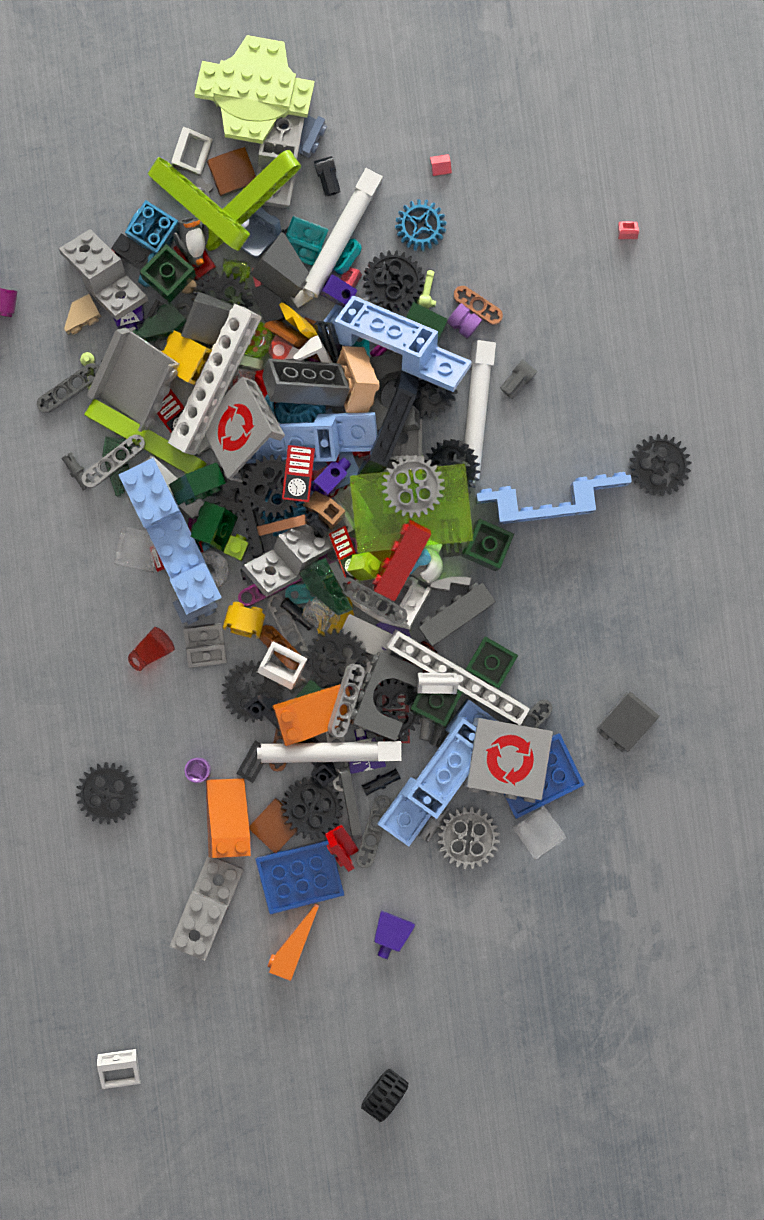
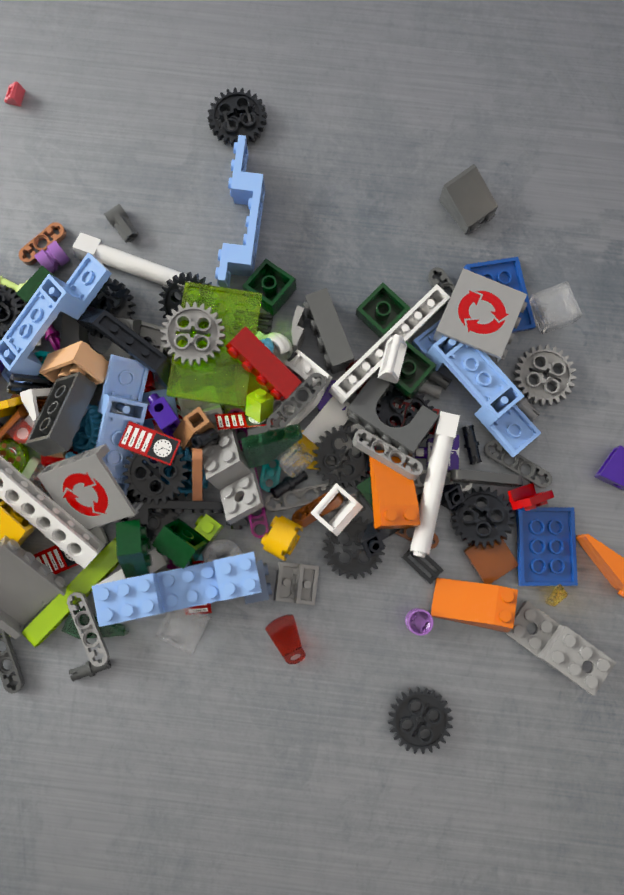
camera: 75 degrees left, 5 degrees down
none -> clear yellow slope [545,584,568,607]

